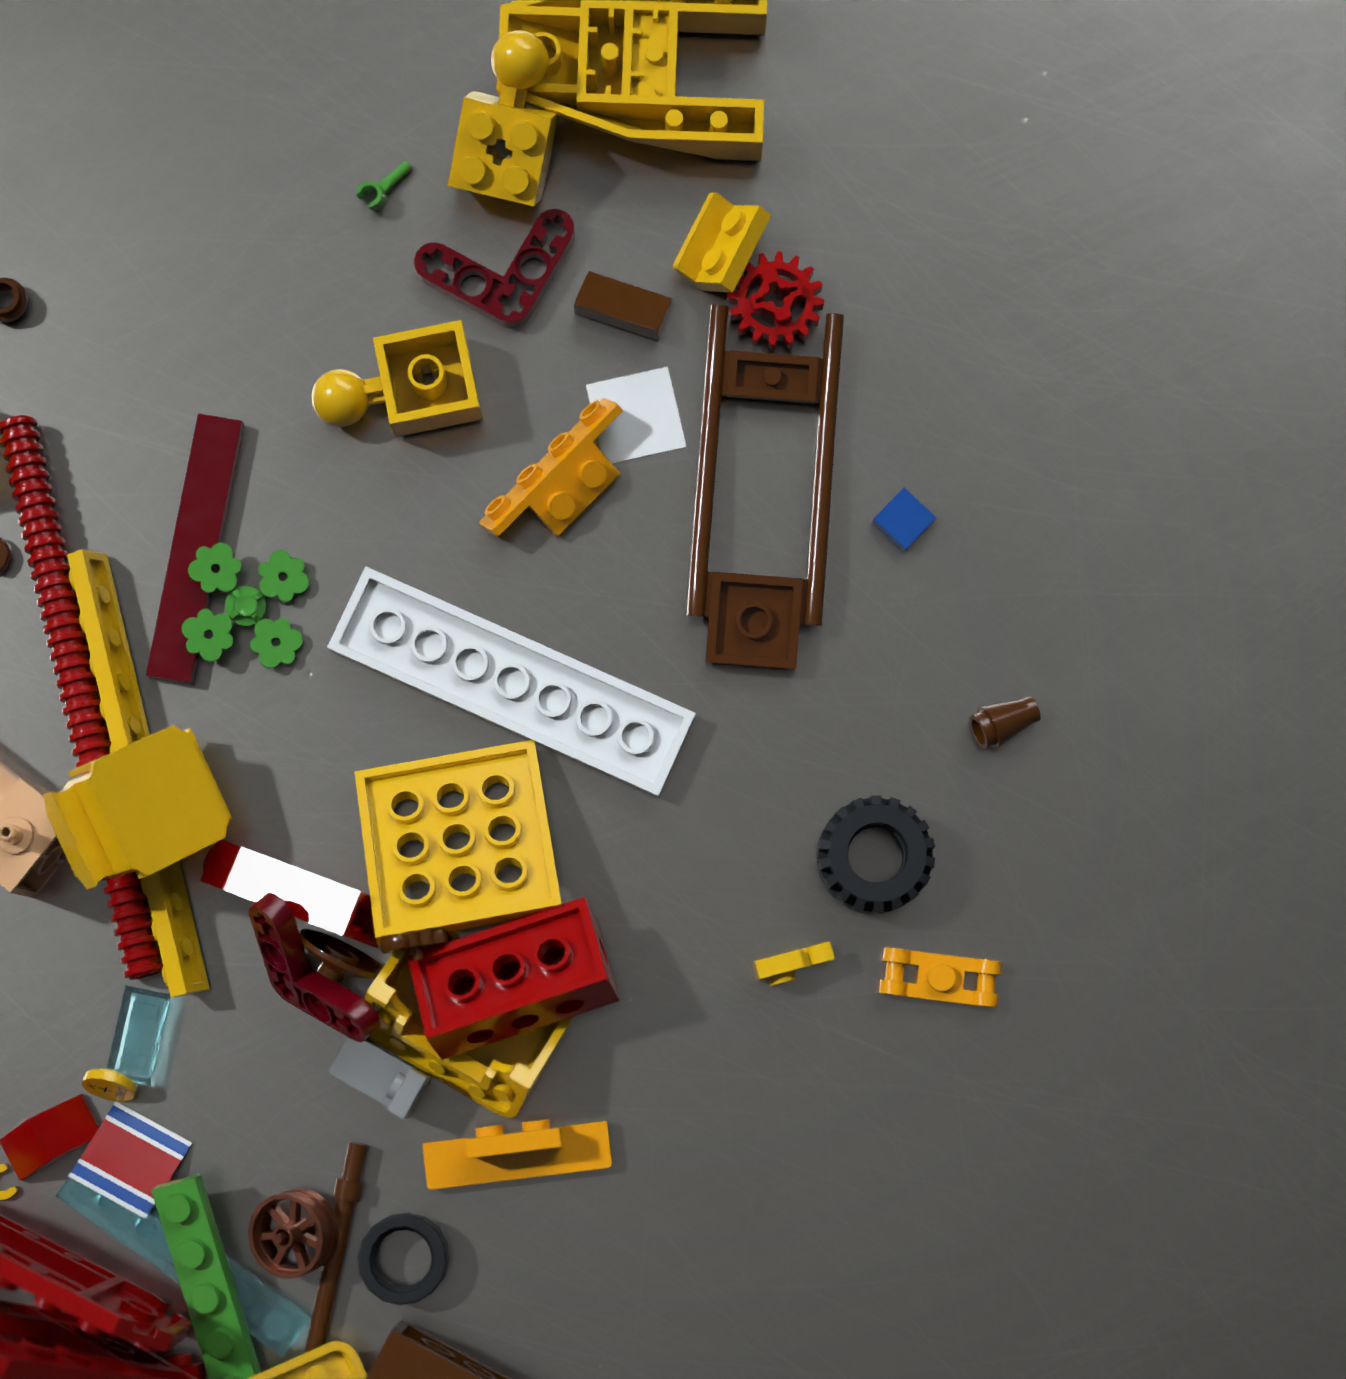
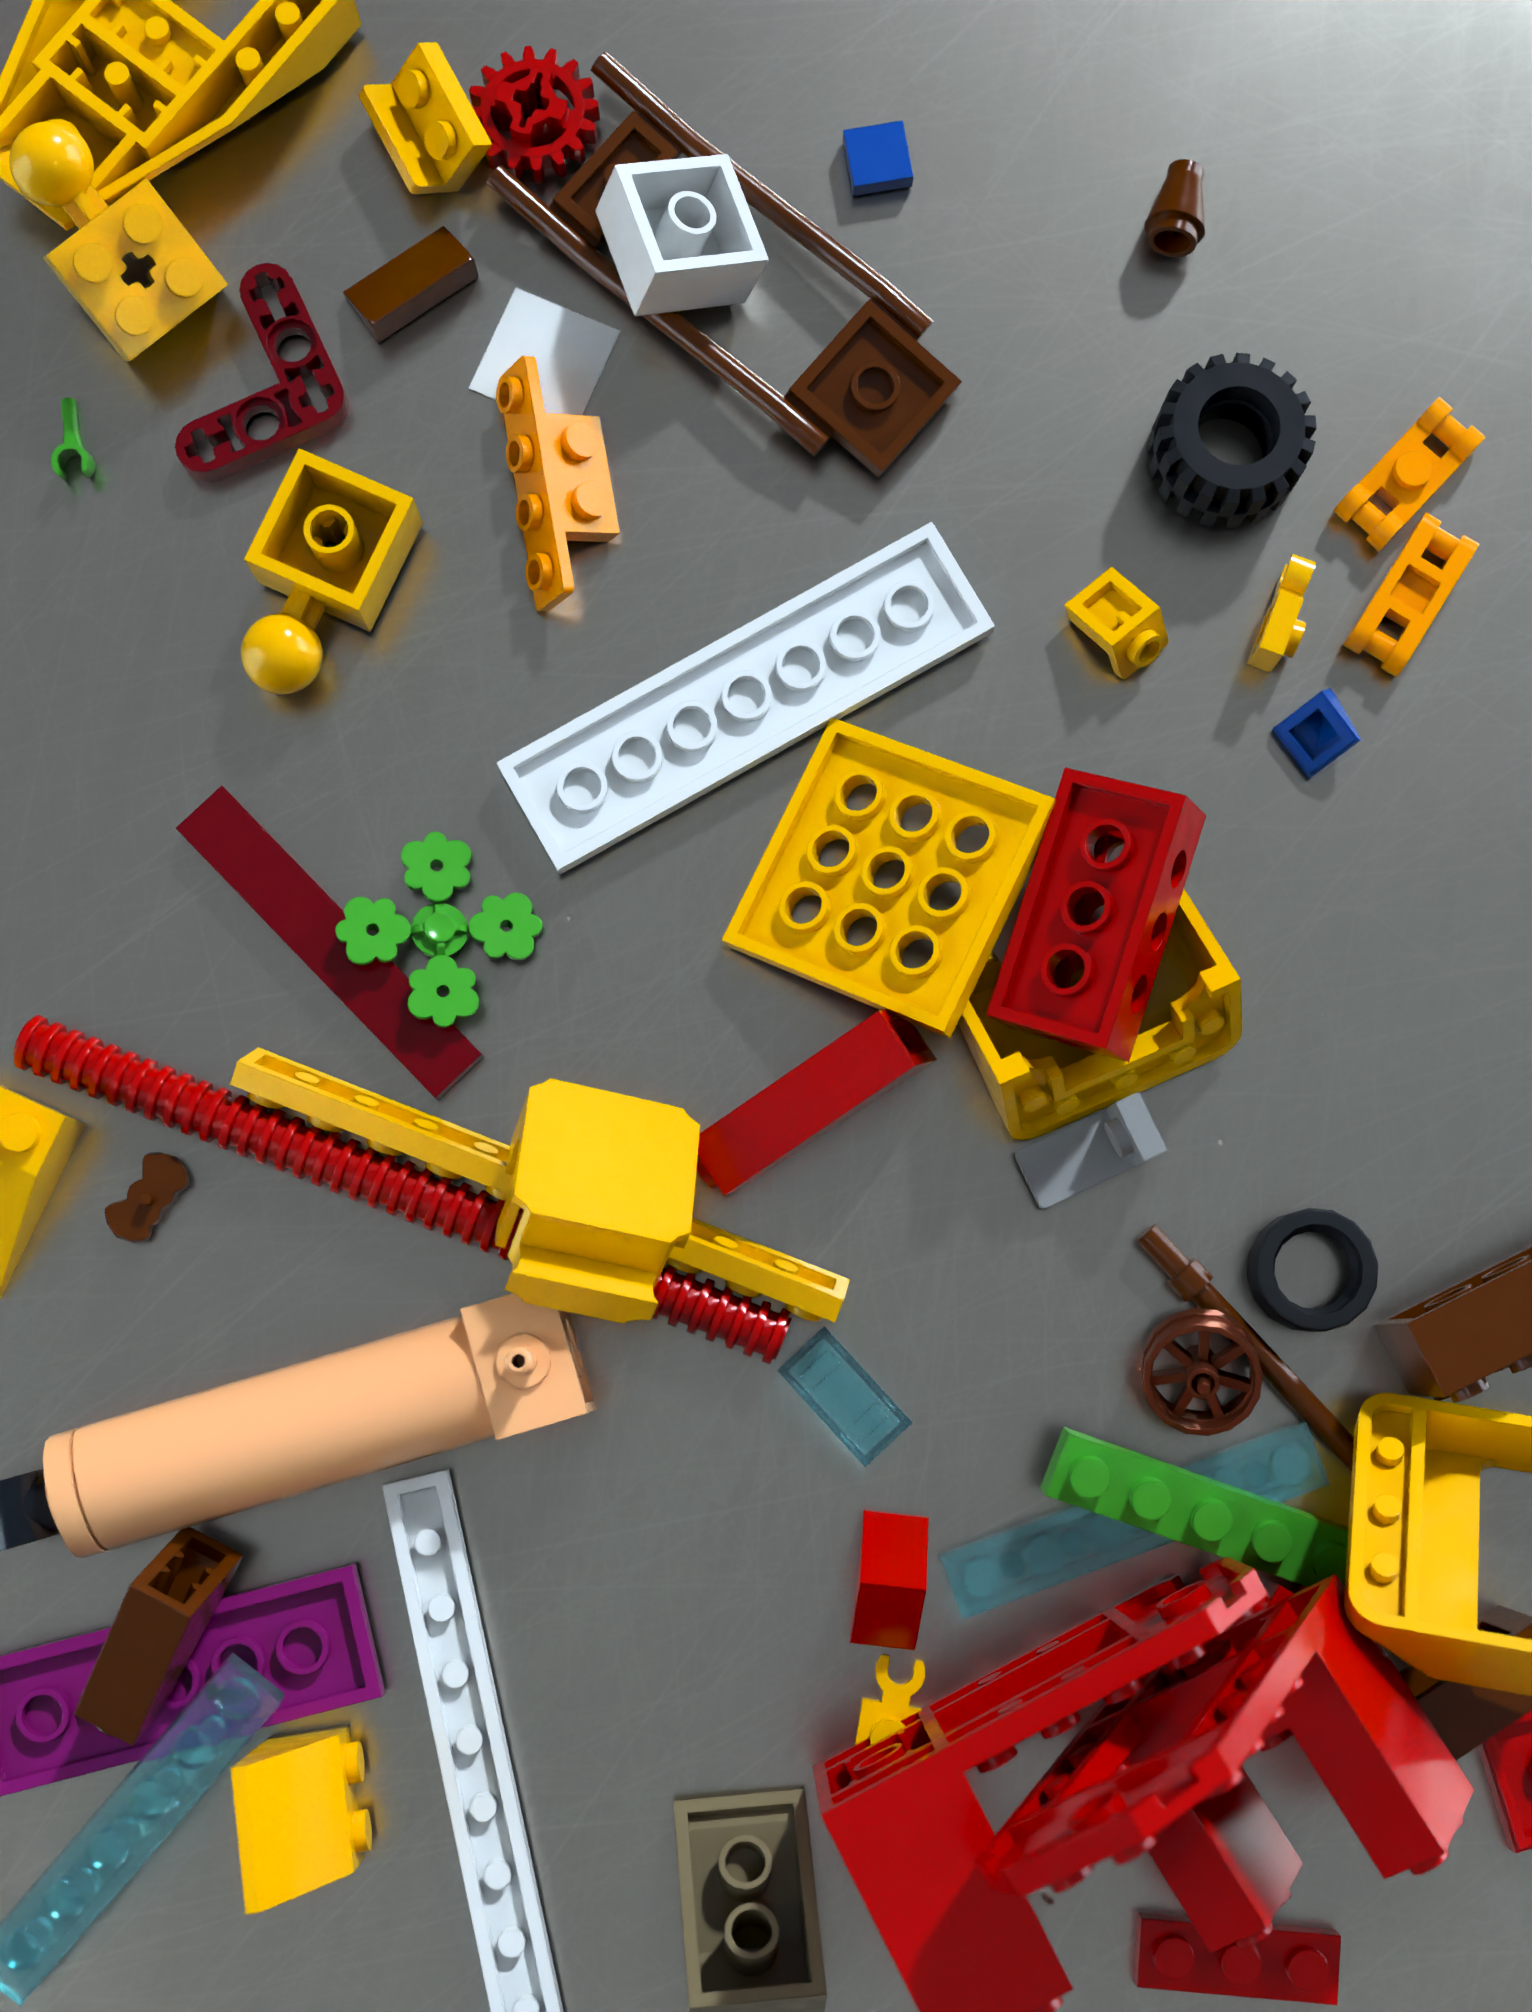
camera: 55 degrees left, 0 degrees up
sticker [68,1101,192,1219] -> none
yellow piece [82,1069,137,1102] -> none
dark red beam [248,893,381,1042] -> none
reddish brown dish [300,929,383,983] -> none
reddish brown piece [380,928,448,961] -> none
light orange bracket [422,1119,612,1190] -> none
none -> white brick [595,154,769,316]
none -> yellow bracket [1064,566,1169,680]
none -> blue slope [1272,688,1361,778]
none -> light orange plate [1343,512,1479,677]

